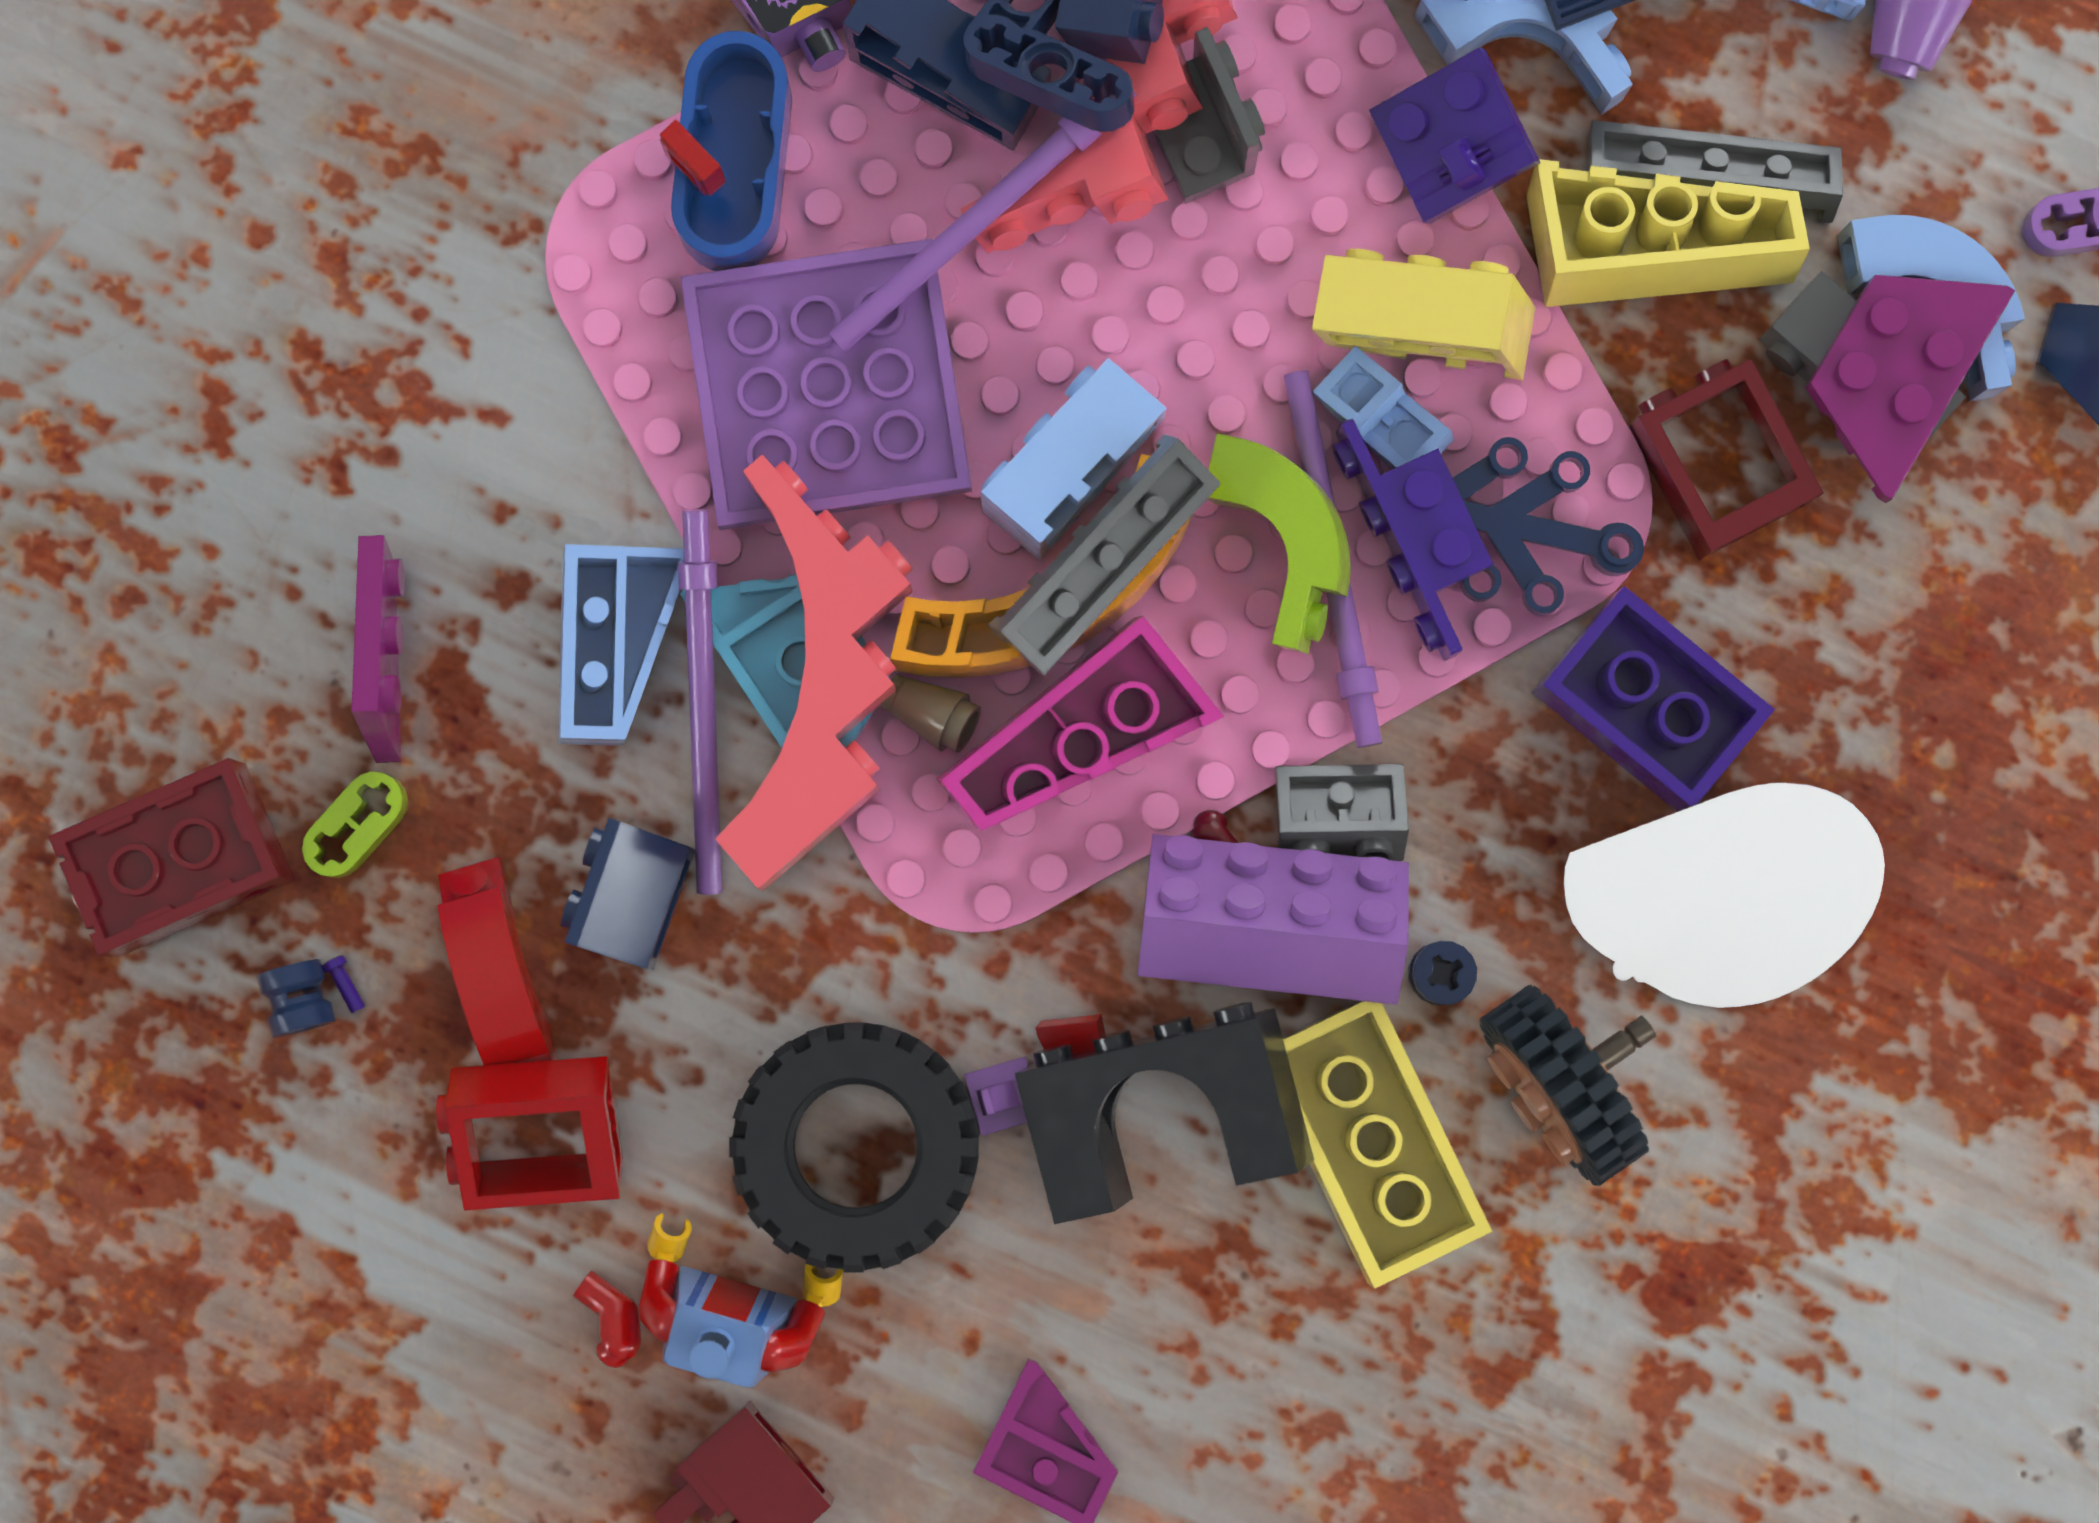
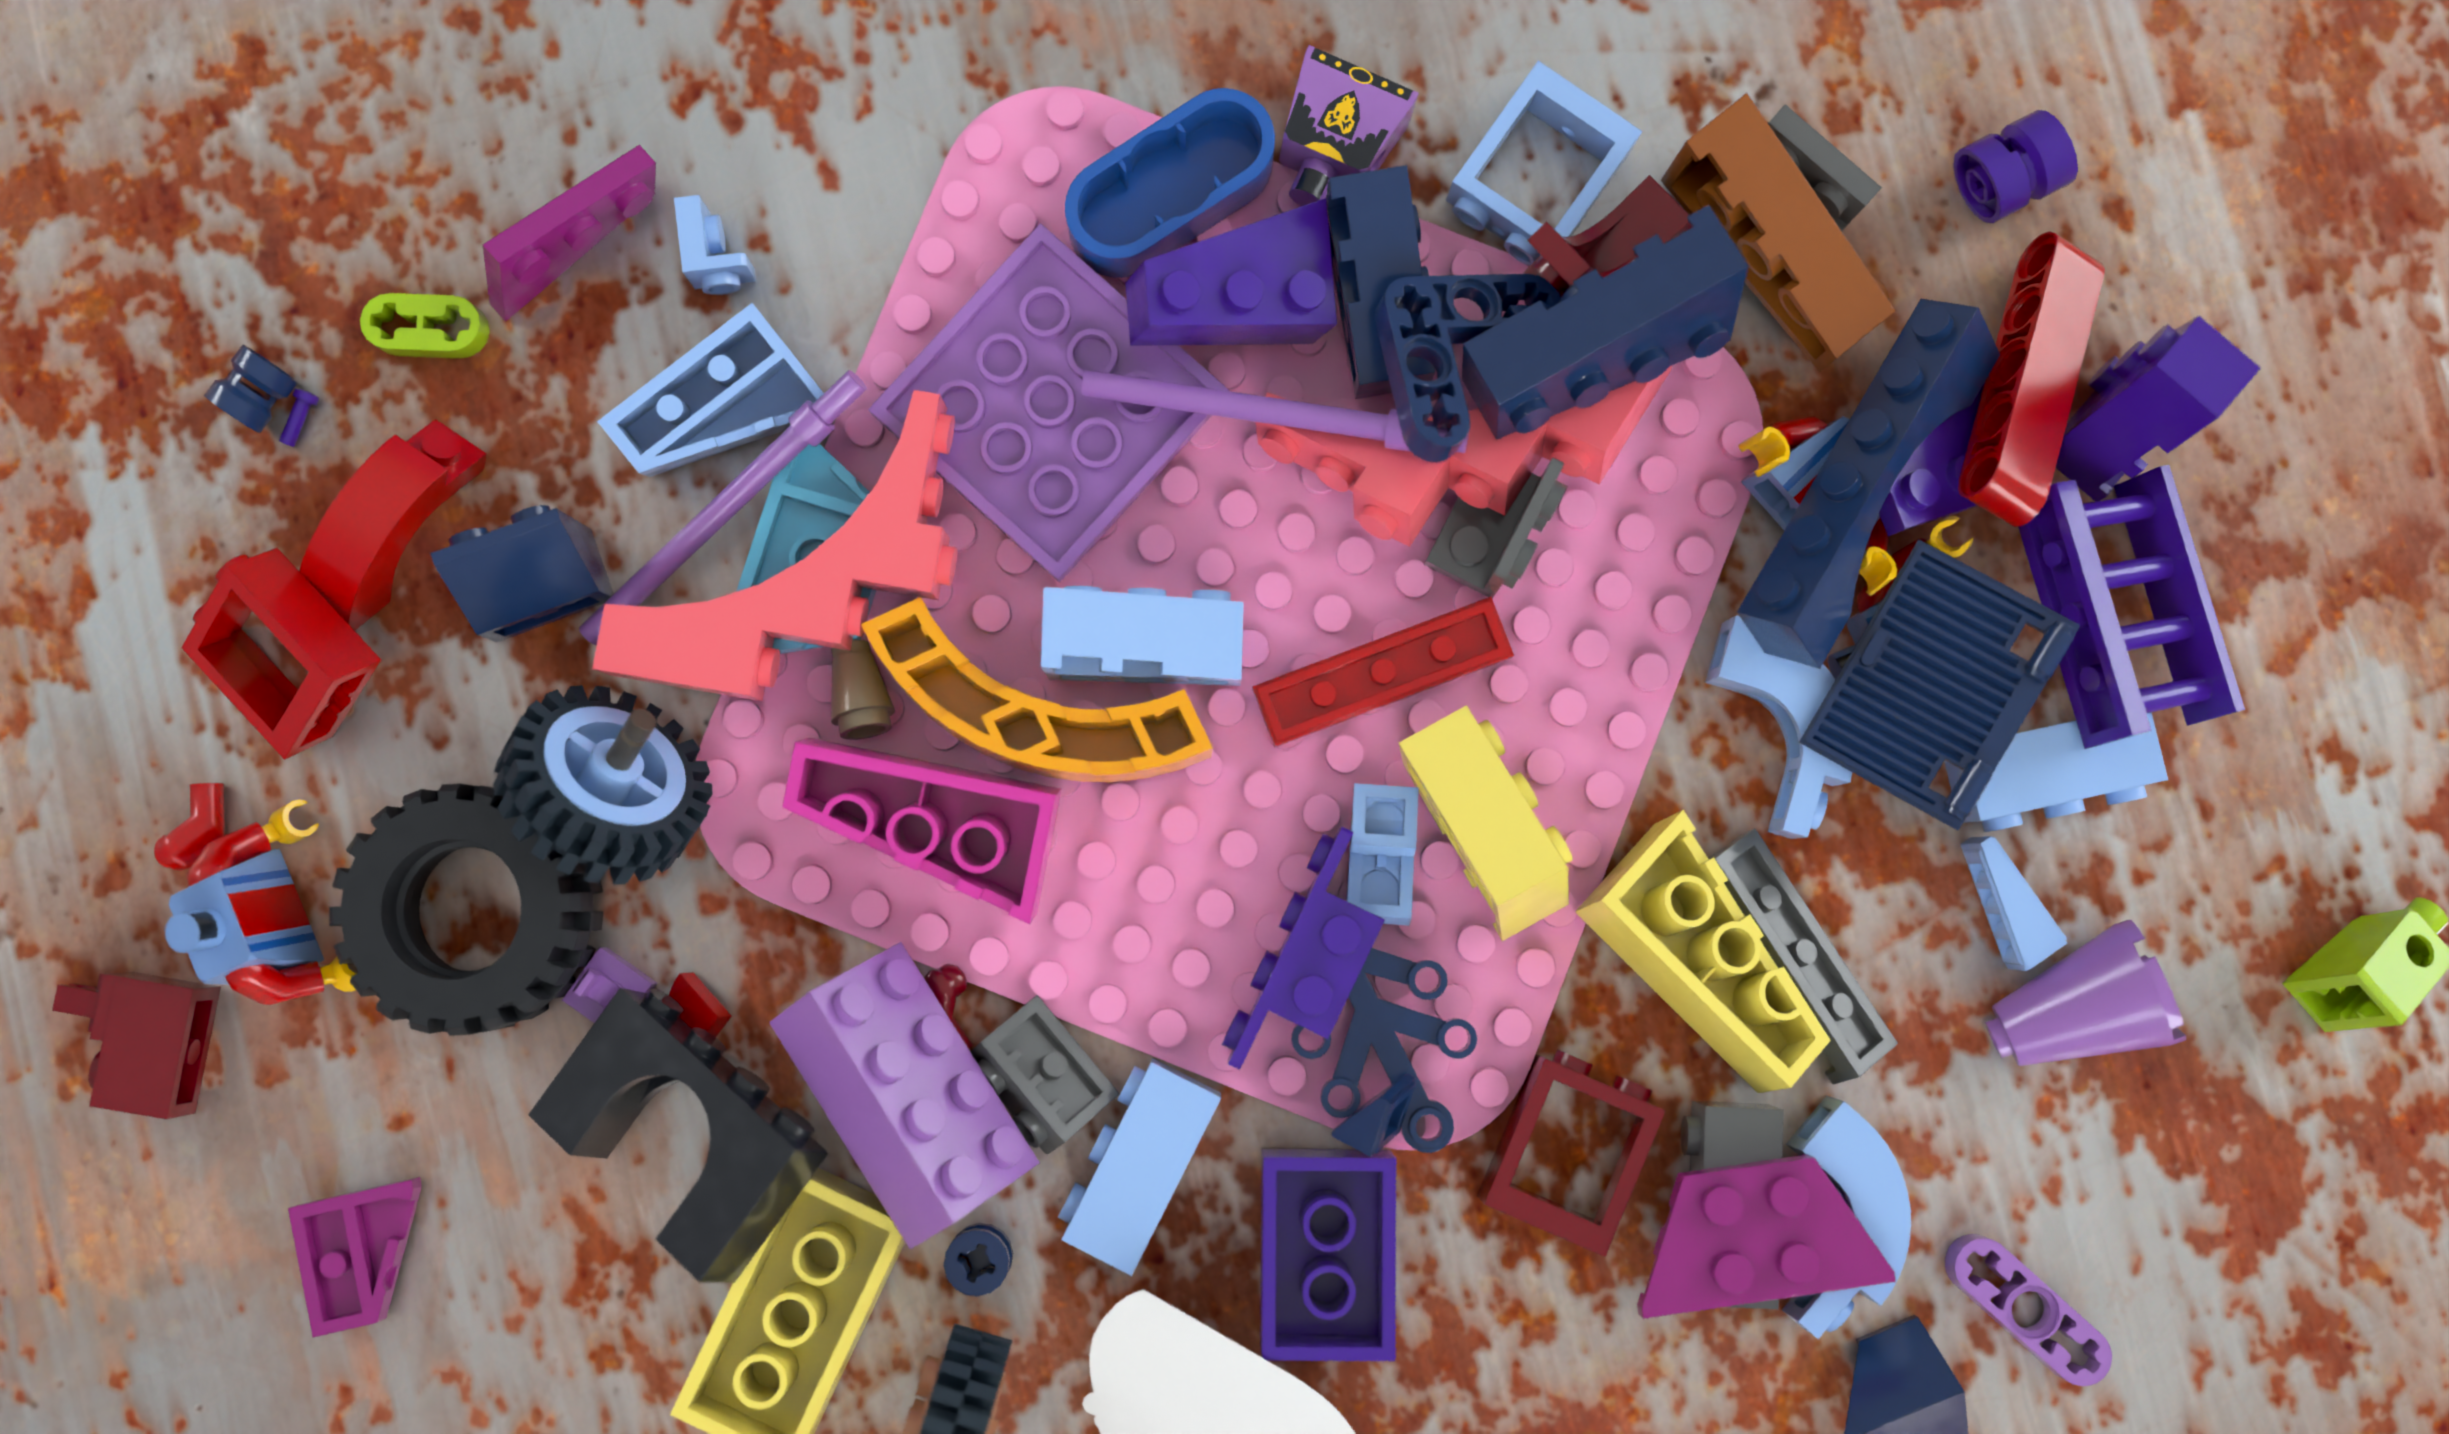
camera: 50 degrees right, 0 degrees up
dark red piece [48,758,295,957] -> none
red tile [659,119,726,197] -> none
dark grey hinge [988,435,1221,675] -> none
lime arch [1207,433,1351,654] -> none
medium lavender bar [1284,370,1382,748] -> none
dark purple hinge [1369,47,1541,224] -> none
none -> wheel [493,685,712,885]
none -> light blue bracket [674,195,756,295]
none -> light blue brick [1058,1058,1221,1276]
none -> dark purple wedge [1125,198,1337,346]
none -> red tile [1252,596,1514,748]
none -> dark blue slope [1331,1073,1416,1157]

